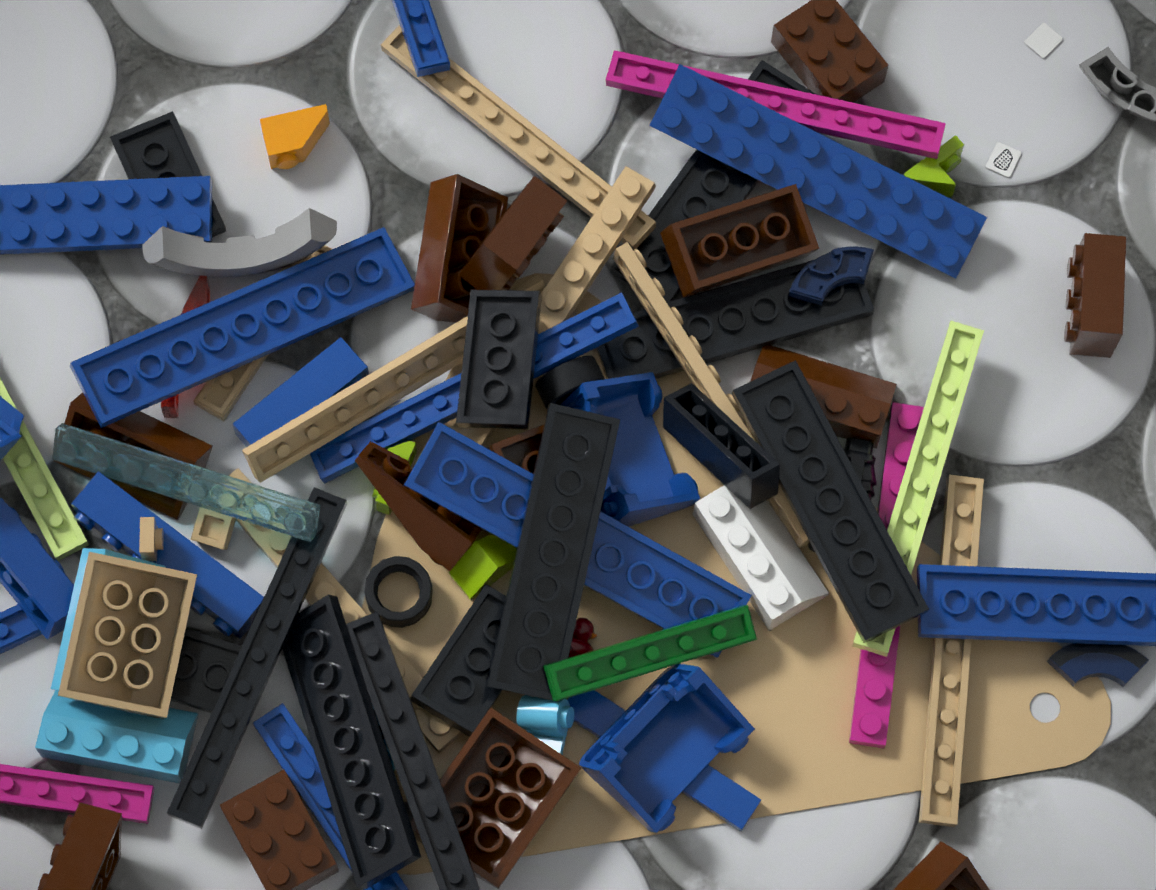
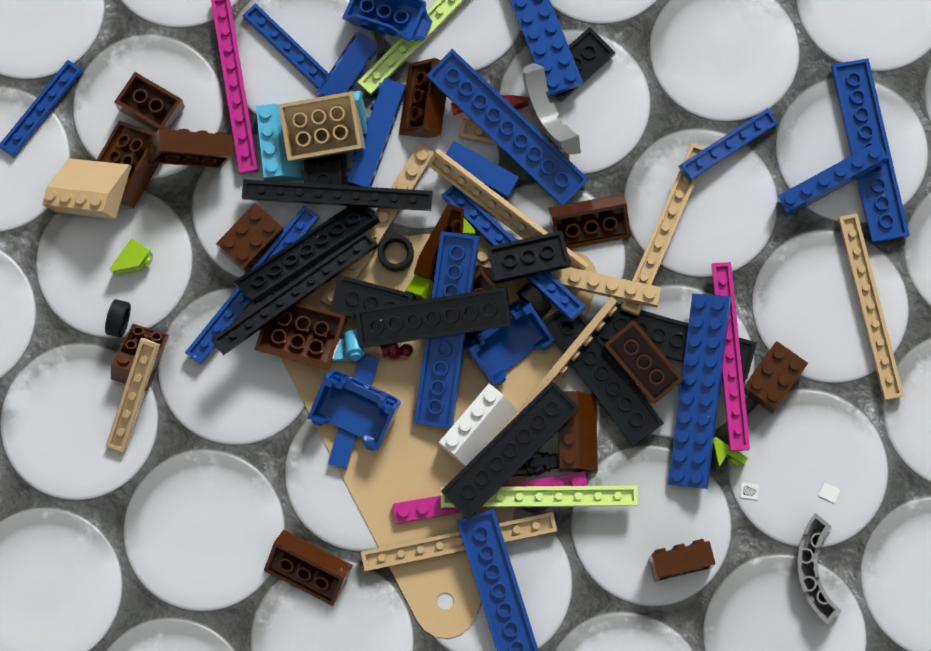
camera: 75 degrees right, 5 degrees up
clear light blue plate [52,423,321,542] -> none
tan plate [139,517,164,561] -> none
tan plate [190,506,237,550] -> none
light orange slope [260,104,330,169] -> none
reddish brown brick [459,176,567,290] -> none
green tile [544,605,757,701] -> none
black brick [663,383,780,509] -> none
dark blue tile [788,246,874,306] -> none
dark blue tile [1047,643,1149,687] -> none

